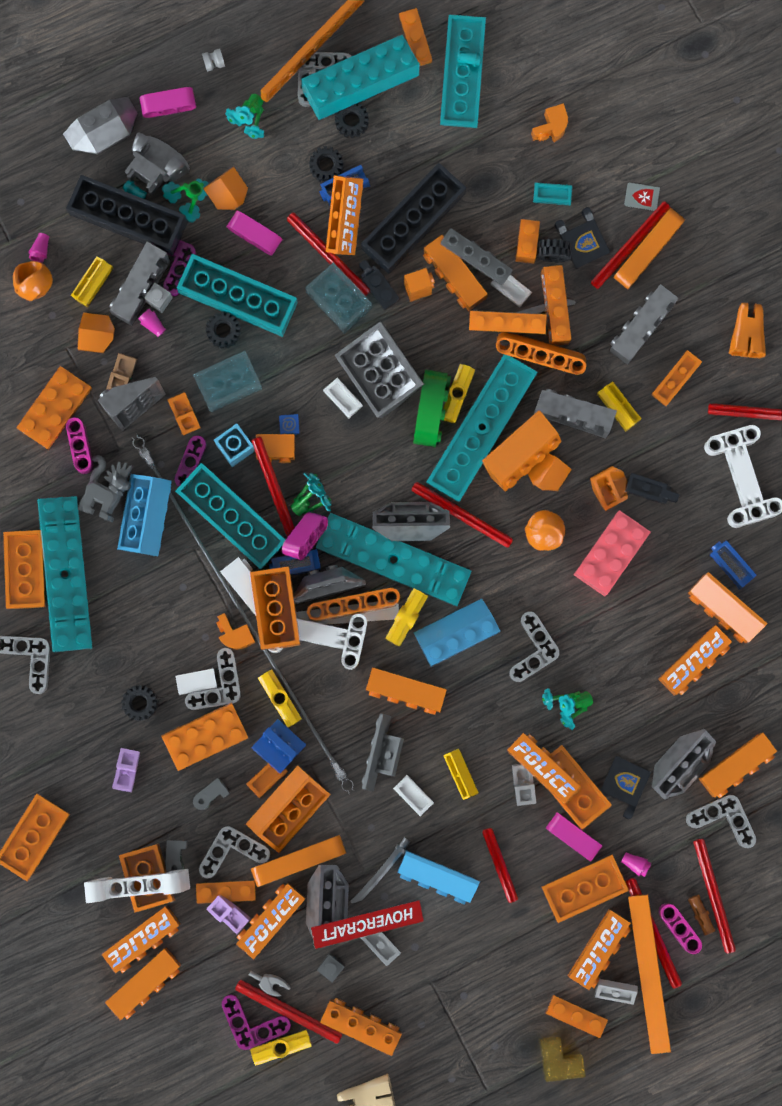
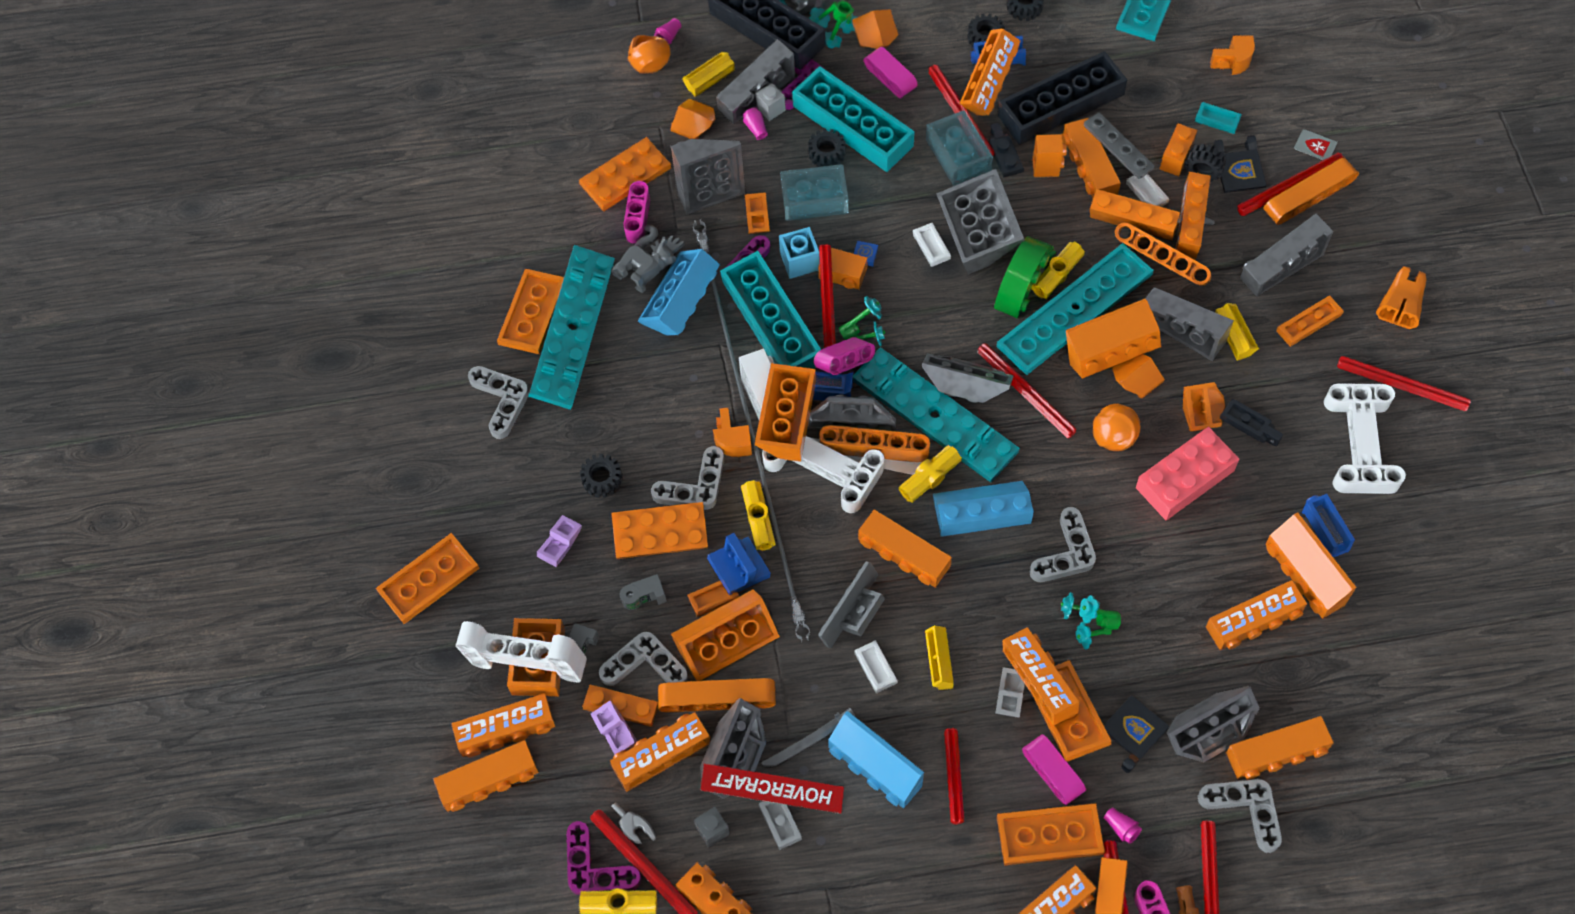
camera: 25 degrees right, 20 degrees down
white tile [176,669,217,695] -> none

